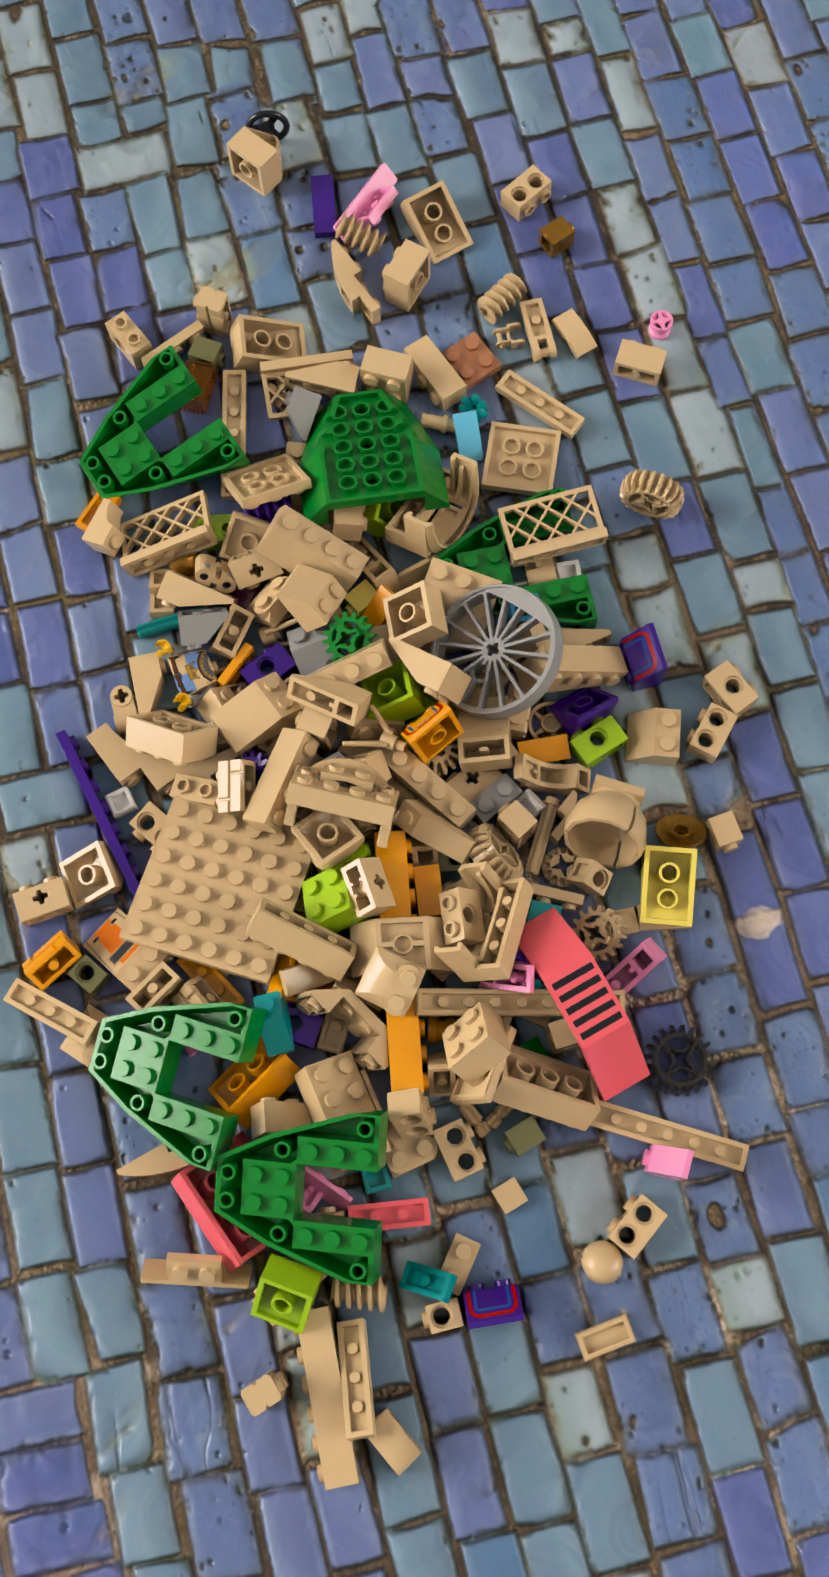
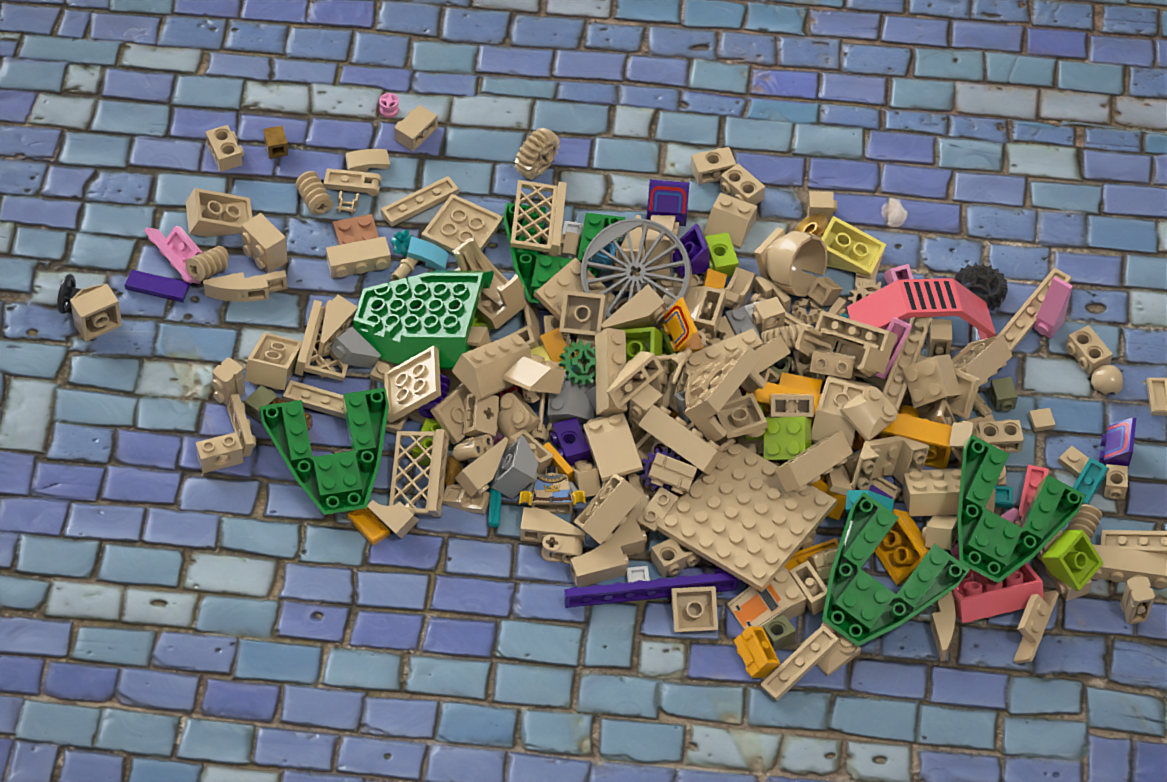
camera: 75 degrees left, 20 degrees down
tan brick [12,876,76,927] -> none
tan brick [360,345,414,404] -> none

